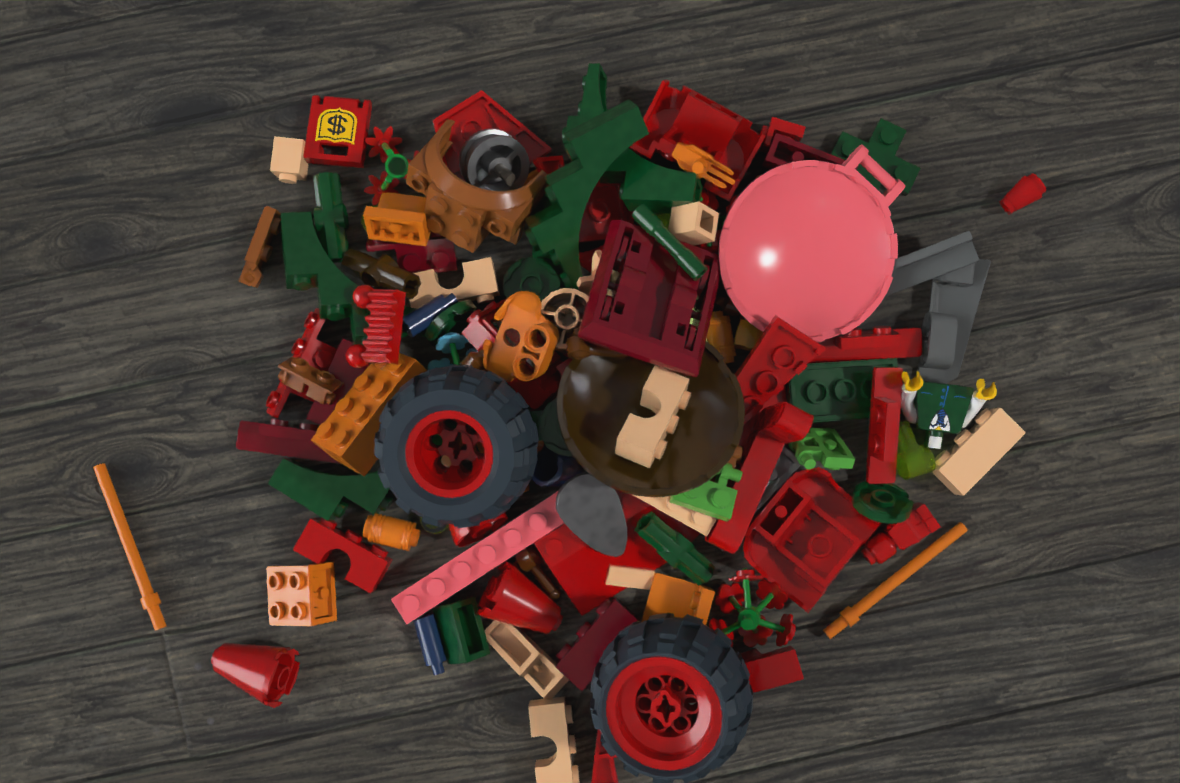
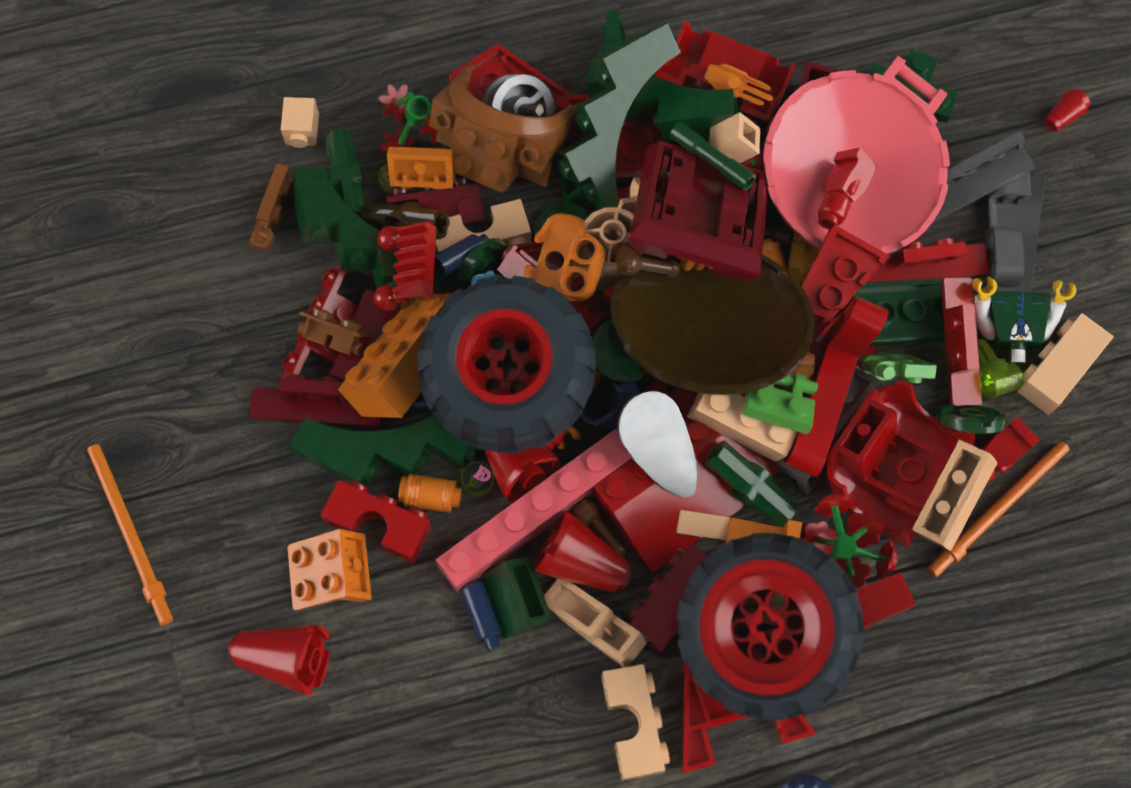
camera: 10 degrees left, 15 degrees down
red container [303,95,372,168] -> none
light nougat arch [615,365,691,468] -> none
red bracket [759,117,806,153] -> none
none -> red piece [817,147,877,230]
none -> light nougat brick [912,440,998,551]

